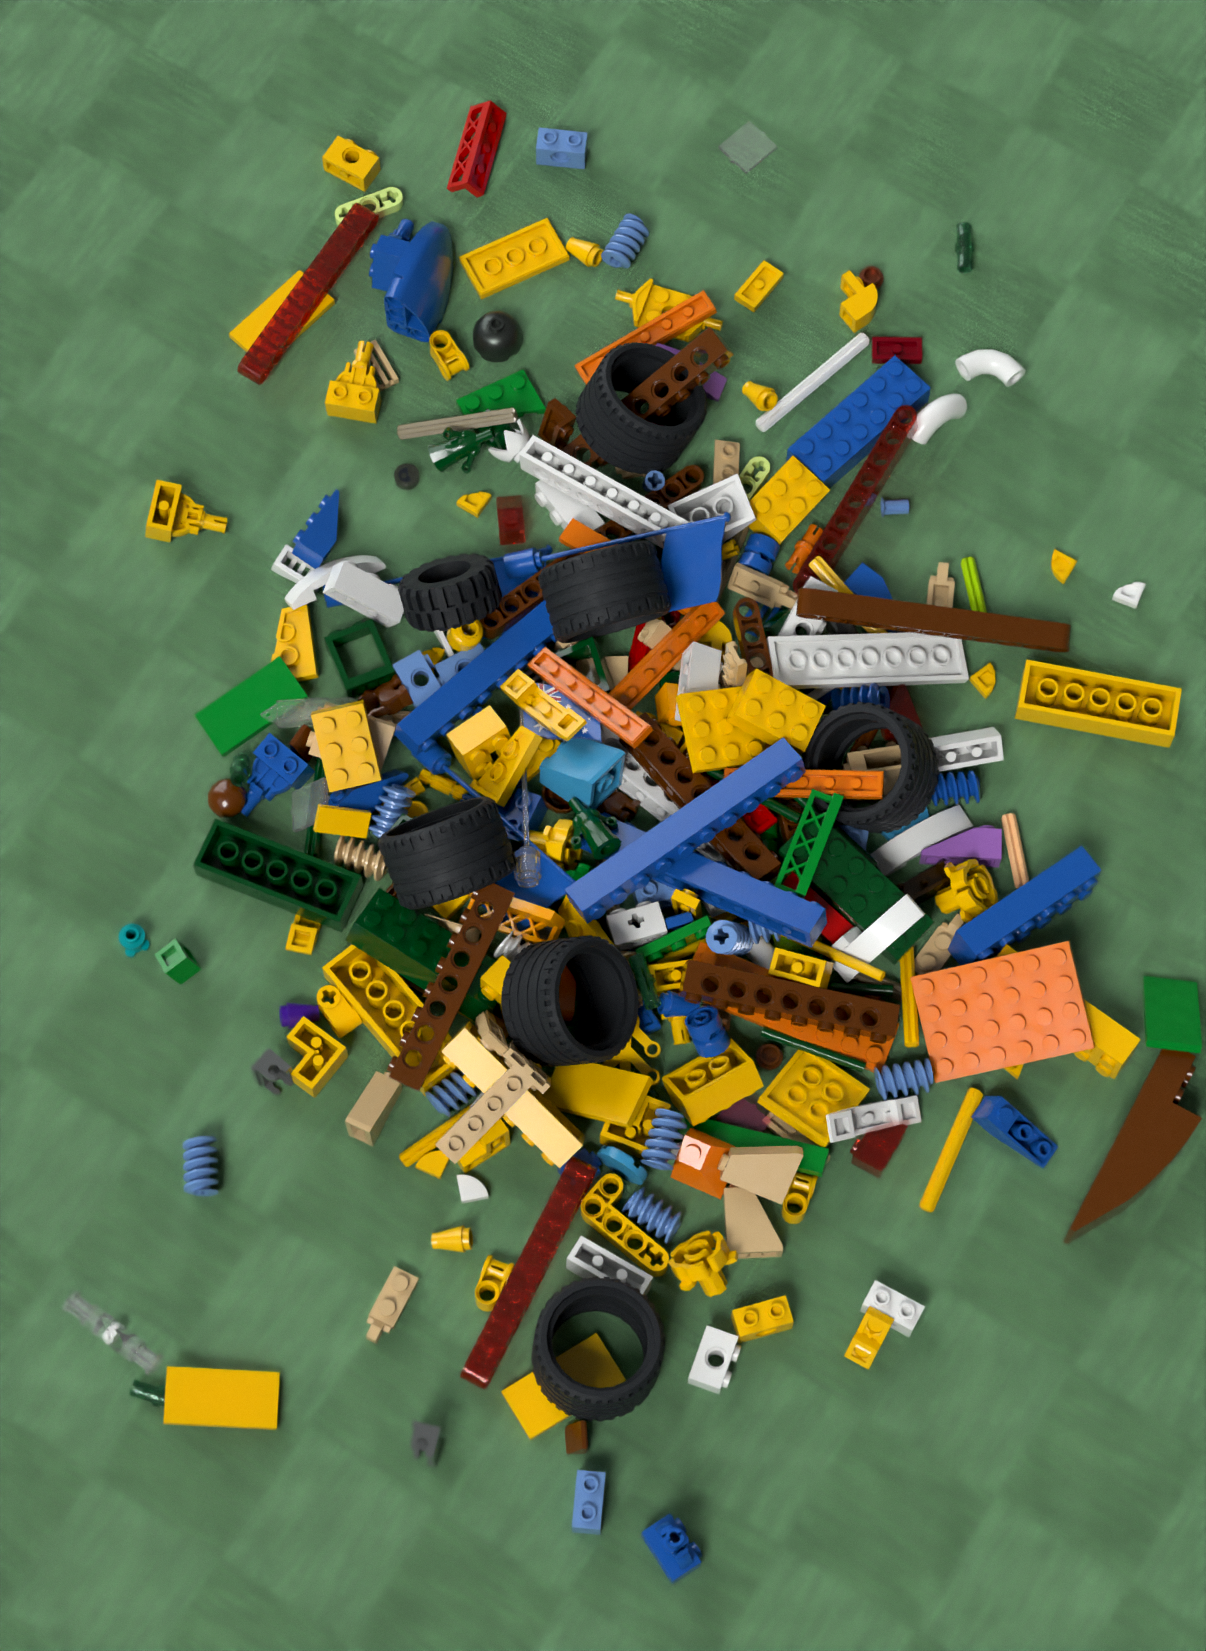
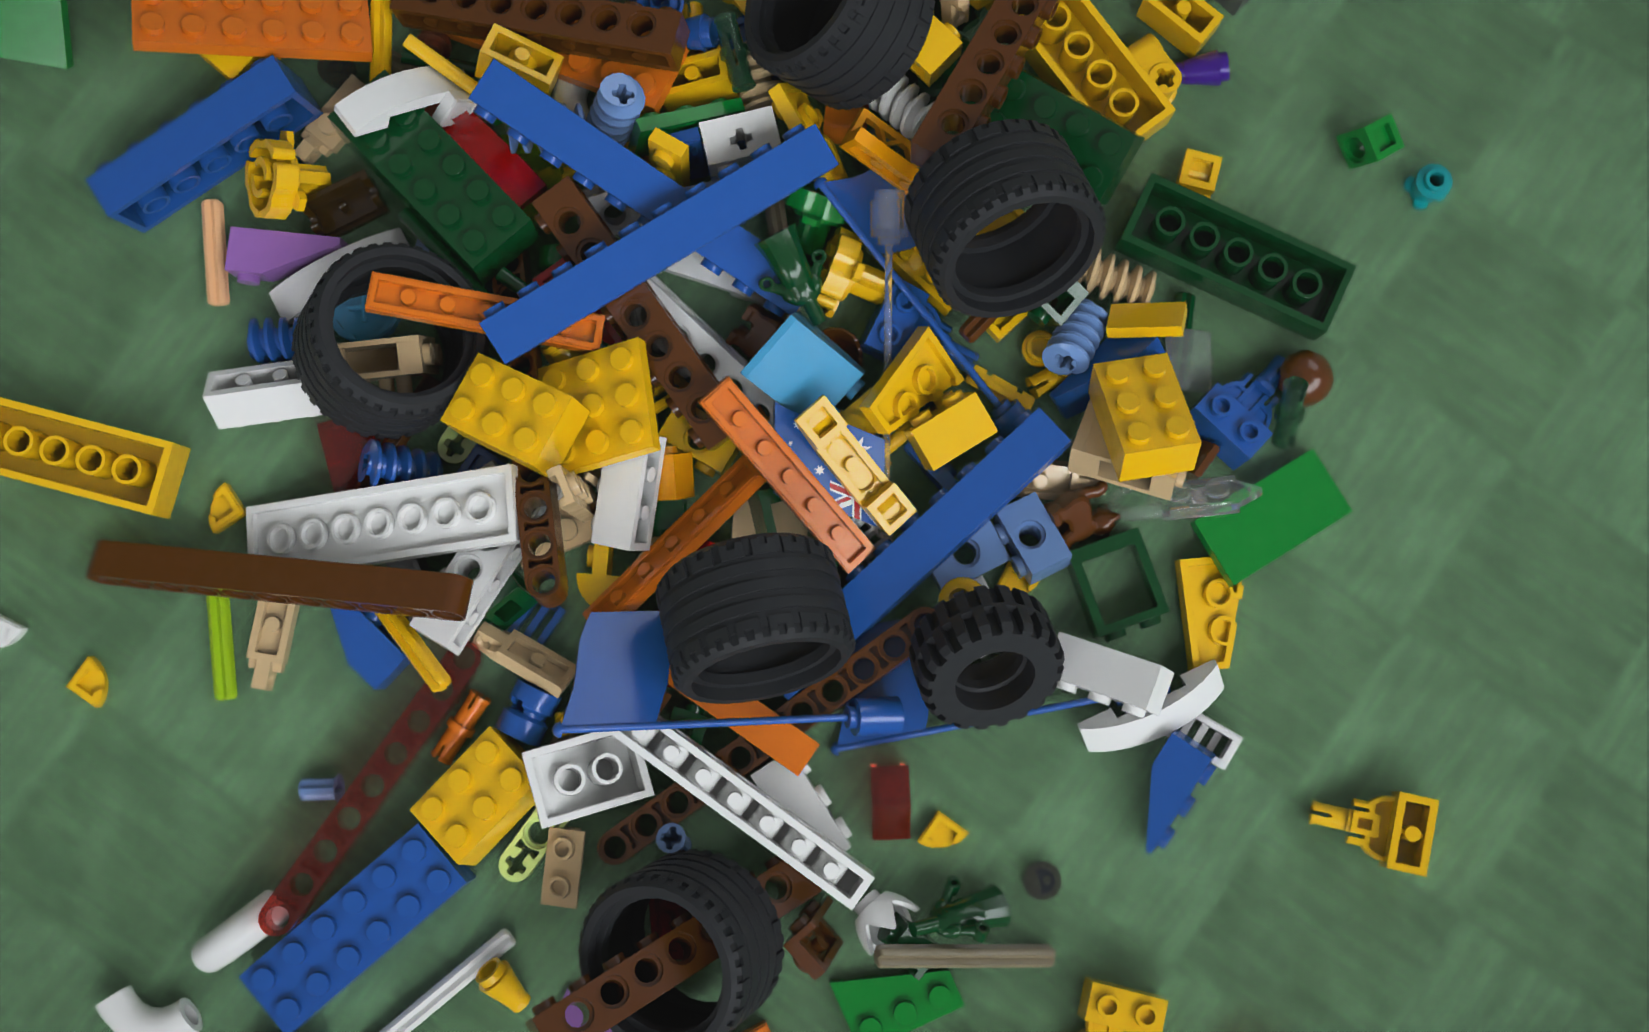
camera: 175 degrees left, 15 degrees up
green fence [774,789,844,899] -> none

